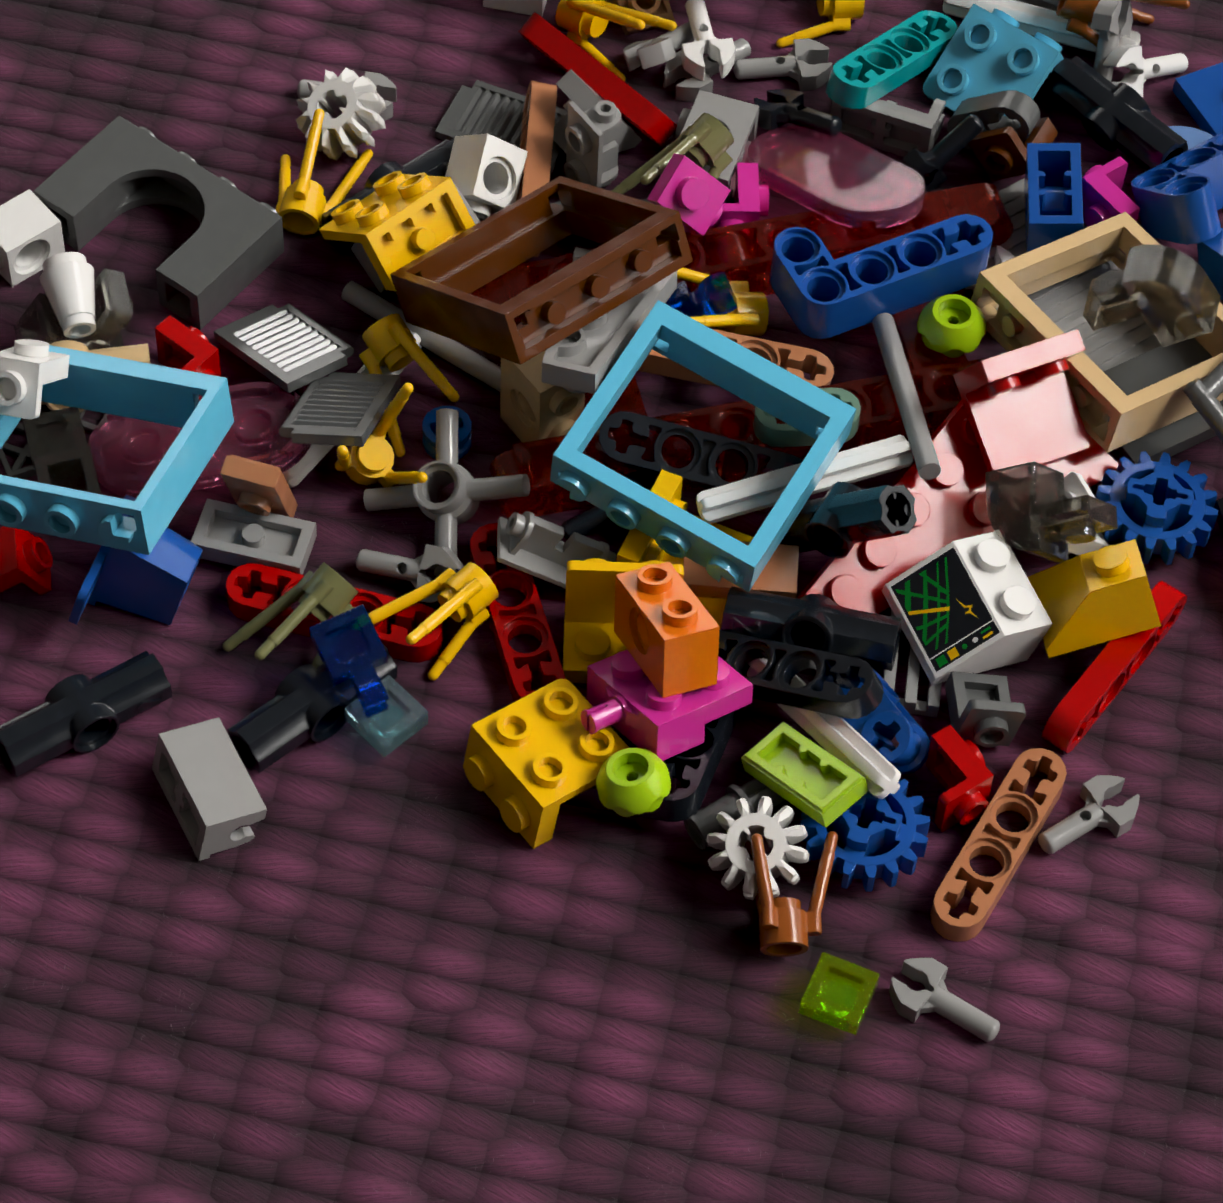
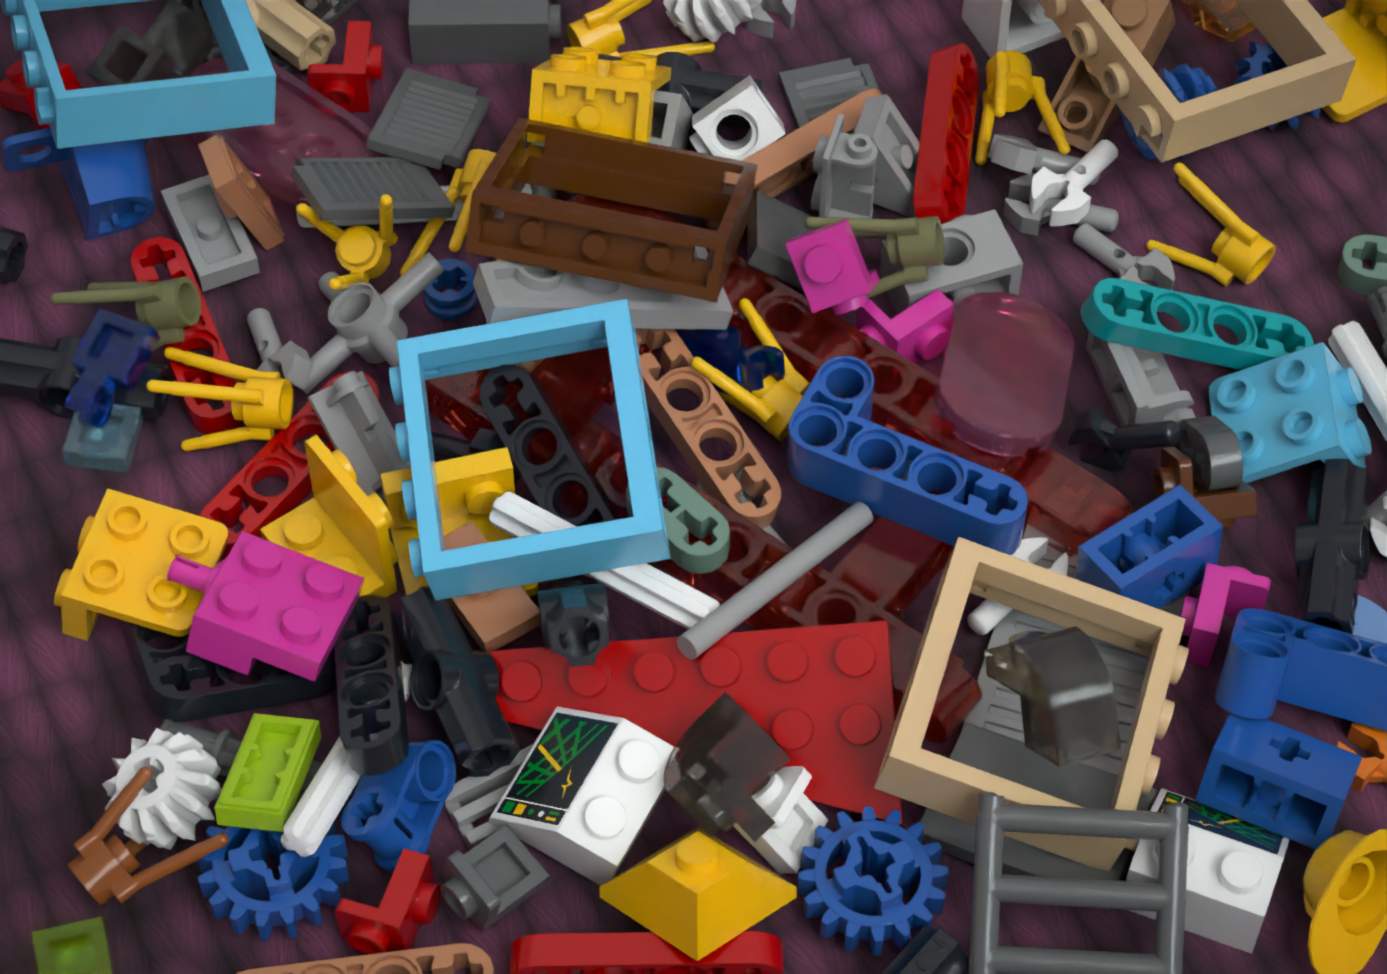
camera: 55 degrees right, 0 degrees up
lime plate [596,748,671,817] -> none
orange brick [614,562,720,698] -> none
black bar [754,89,842,137] -> none
lime plate [917,294,986,358] -> none
bracket [953,329,1090,480] -> none

